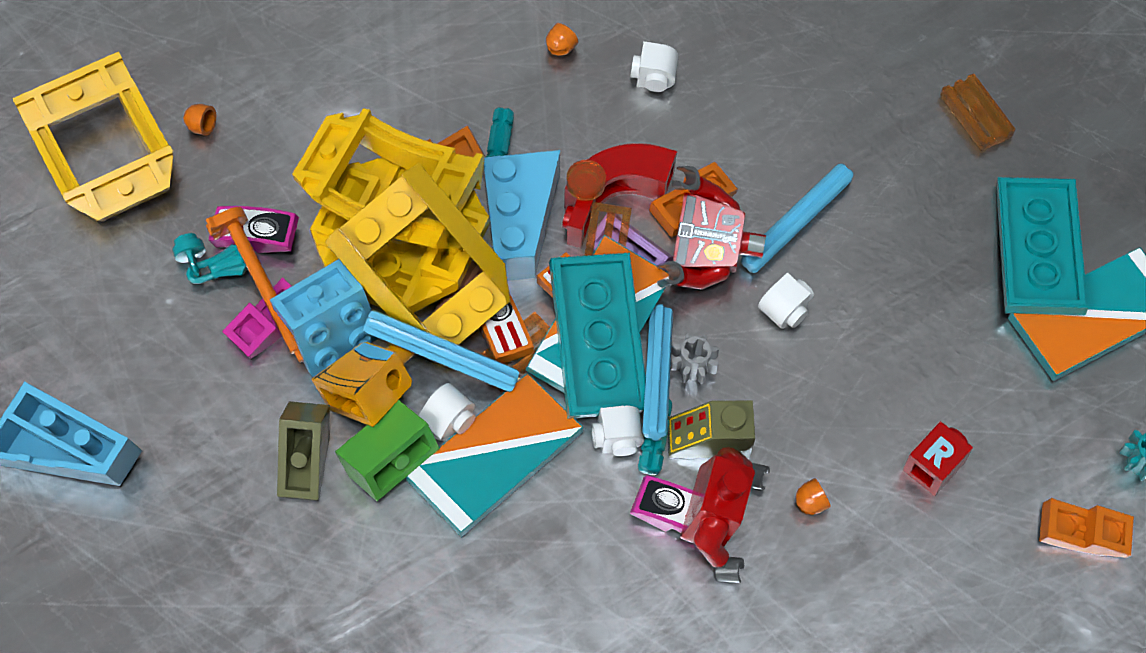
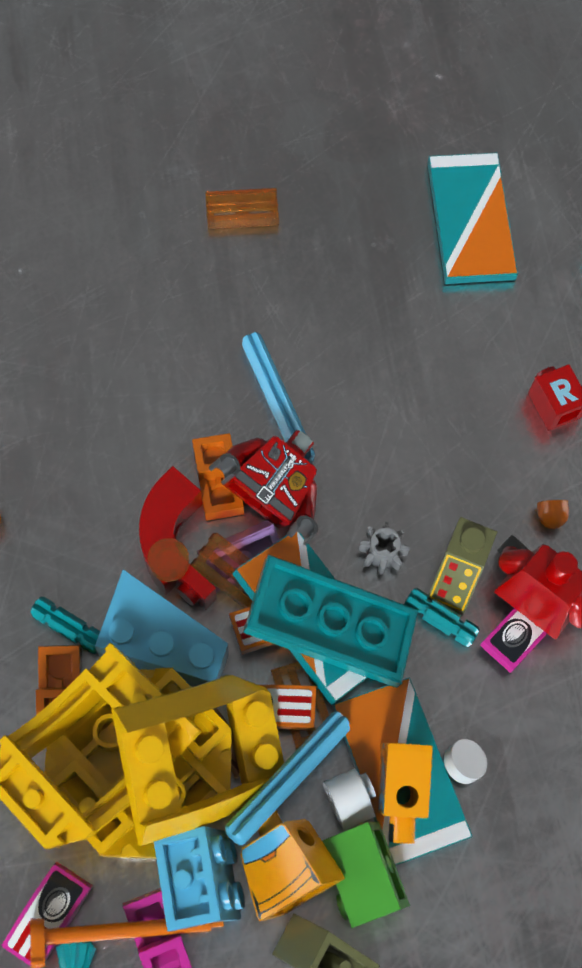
camera: 70 degrees left, 5 degrees up
white plate [591,406,644,456] -> none
white plate [630,41,679,92] -> none
medium azure axle [643,304,673,441] -> none
white plate [758,273,814,329] -> none
teal tile [996,177,1088,315] -> none
none -> light orange torso [378,743,433,844]
none -> white tile [444,739,487,784]

